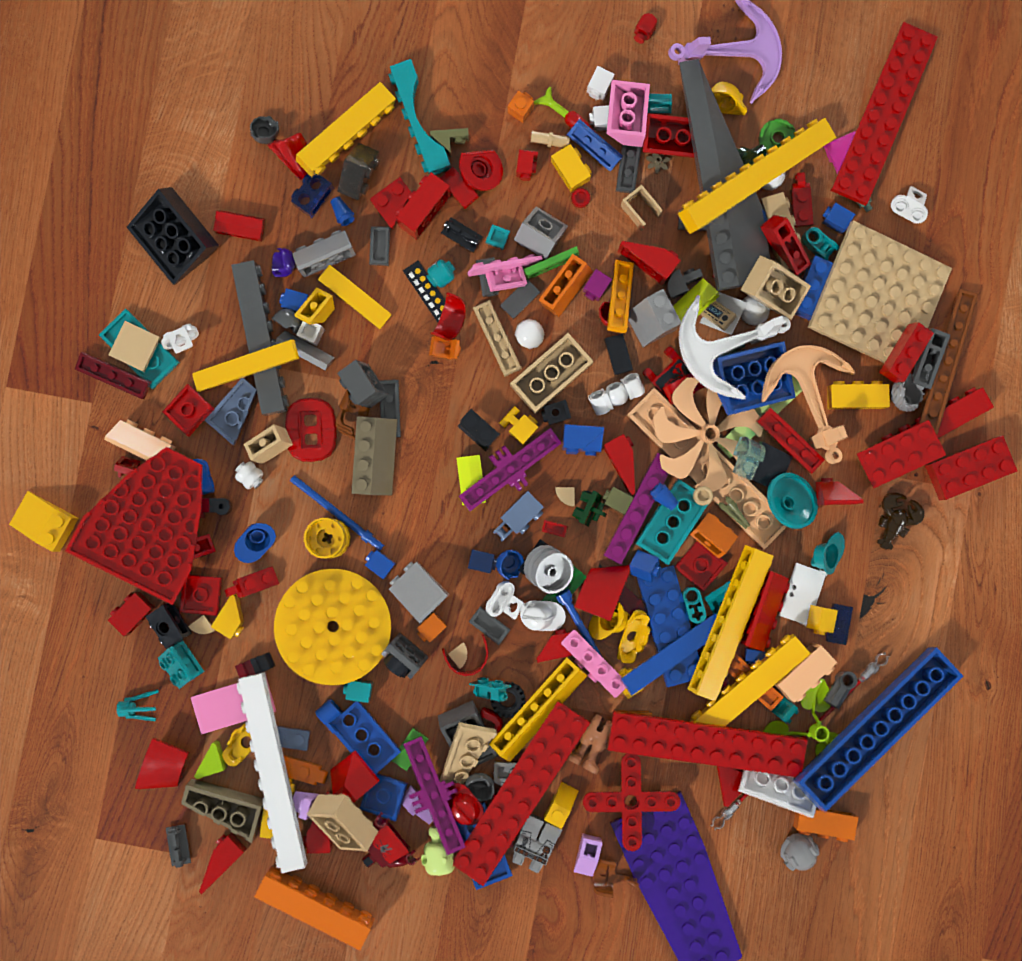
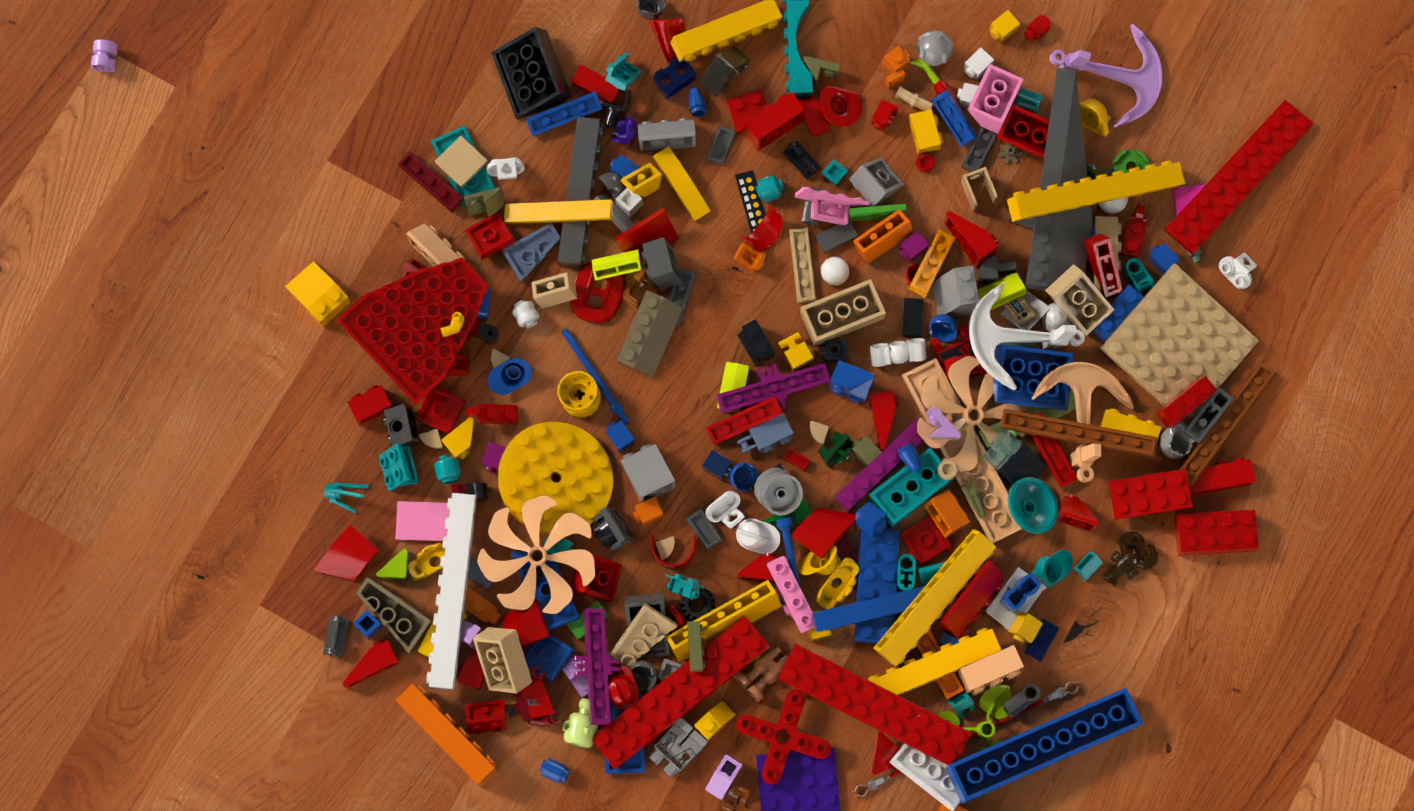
camera: 20 degrees right, 10 degrees down
none -> blue brick [353,610,383,640]
none -> teal head [434,455,461,484]
none -> yellow arm [440,312,464,337]
none -> olive slope [464,187,505,217]
none -> red bracket [465,699,507,734]
none -> light nougat piece [477,495,595,614]
none -> magenta brick [481,442,506,474]
none -> tan tile [491,349,511,368]
none -> blue plate [526,91,602,136]
none -> blue brick [539,758,570,784]
none -> red slope [571,554,622,602]
none -> neon yellow piece [592,249,642,281]
none -> black bracket [601,90,633,129]
none -> teal bracket [605,51,643,91]
none -> red tile [615,208,679,261]
none -> olive piece [687,621,705,673]
none -> red plate [706,395,784,445]
none -> orange tile [885,68,905,88]
none -> light grey helmet [917,30,954,66]
none -> lavender slope [926,406,961,439]
none -> blue hair [929,314,958,342]
none -> yellow brick [989,10,1020,43]
none -> blue brick [999,573,1041,611]
none -> dark orange tile [1000,409,1158,457]
none -> teal piece [1074,551,1103,581]

